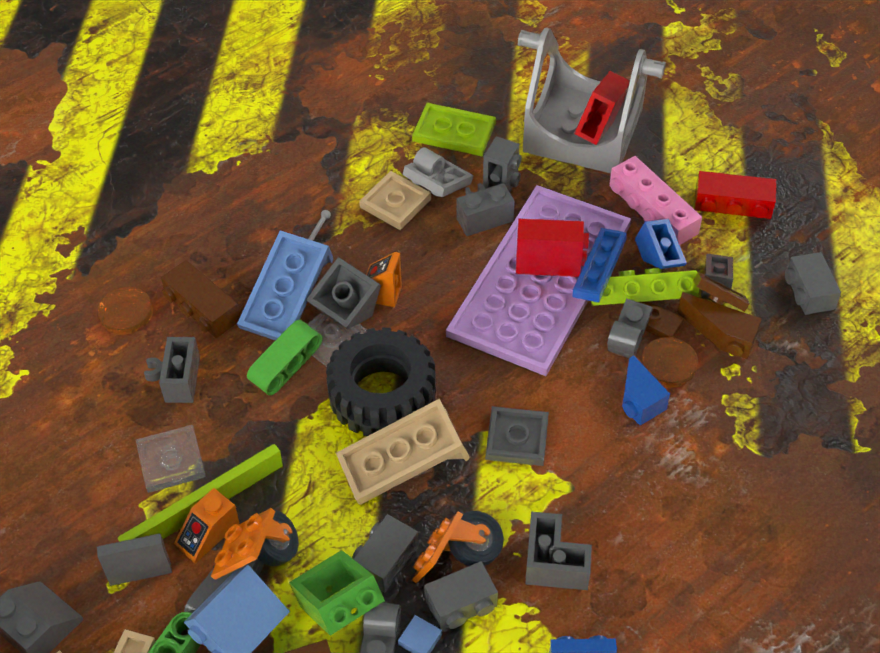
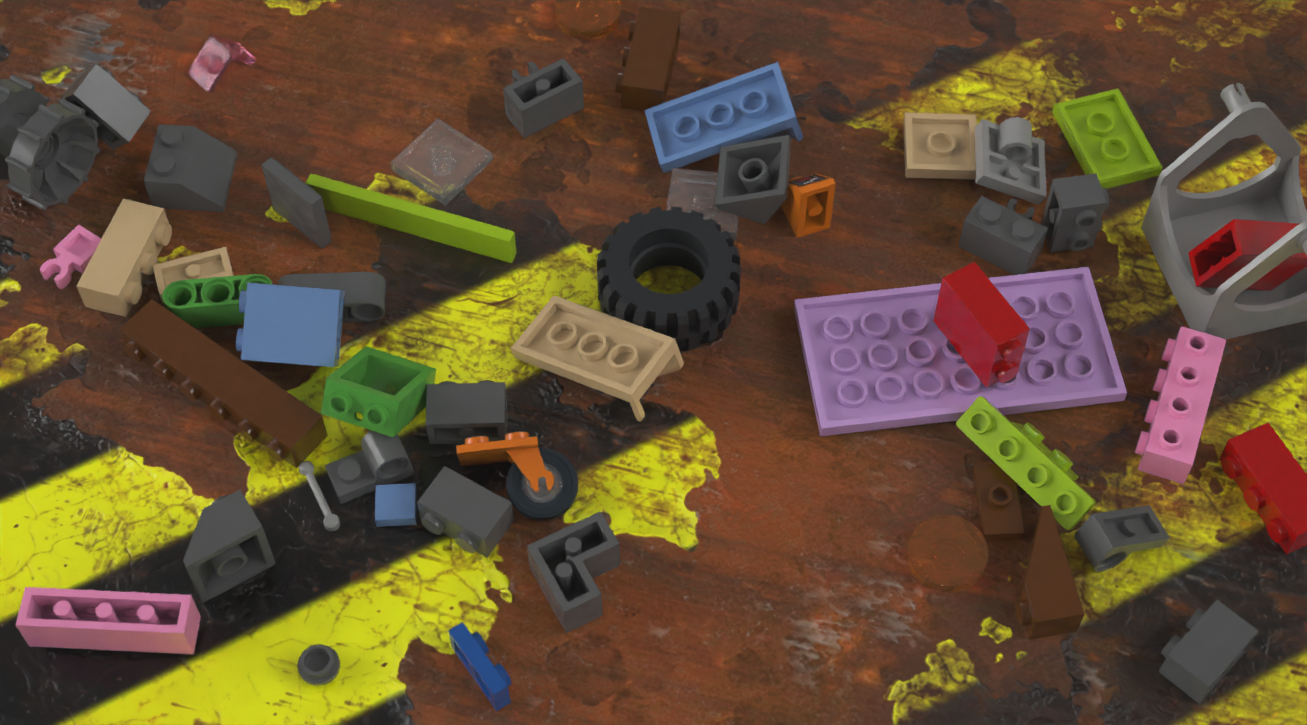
camera: 55 degrees right, 5 degrees up
orange slope [174,488,240,564] -> none
orange plate [211,508,299,580] -> none
bright green beam [247,320,323,395] -> none
light grey hinge [308,210,331,241] -> none
dark grey tile [485,406,549,466] -> none
blue tile [572,228,627,303] -> none
dark grey plate [607,298,653,358] -> none
blue slope [622,355,670,426] -> none
blue slope [635,219,687,269] -> none
reddish brown plate [693,273,750,312] -> none

